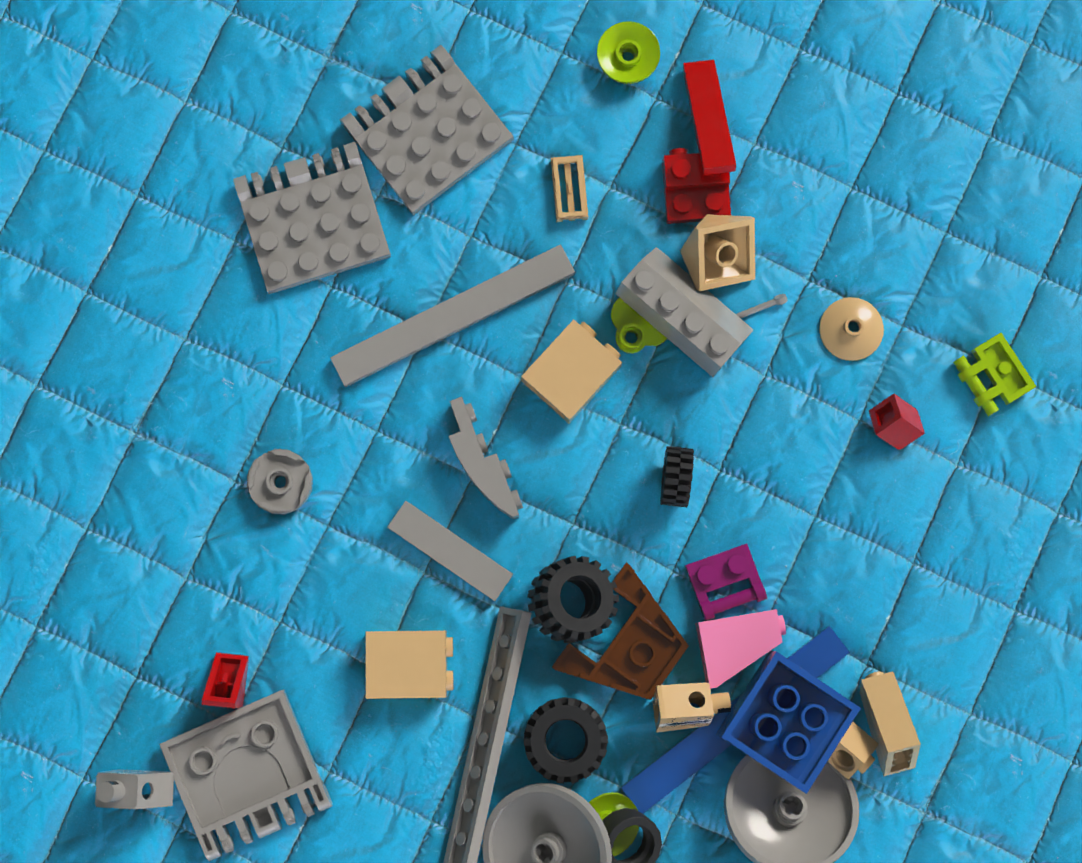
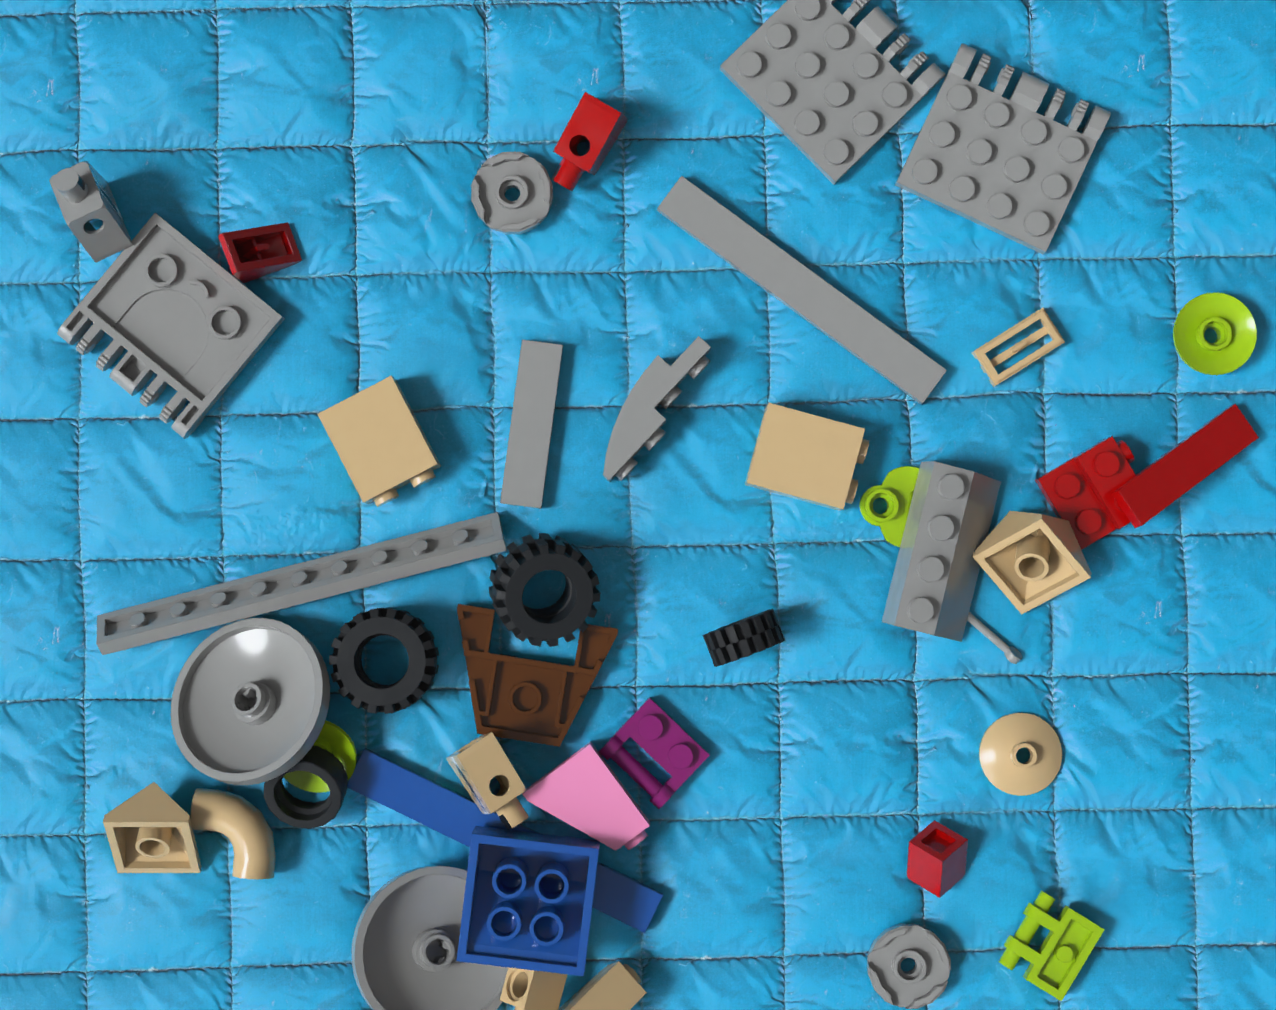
camera: 65 degrees right, 5 degrees up
none -> red torso [551,92,628,192]
none -> light grey plate [867,923,951,1009]

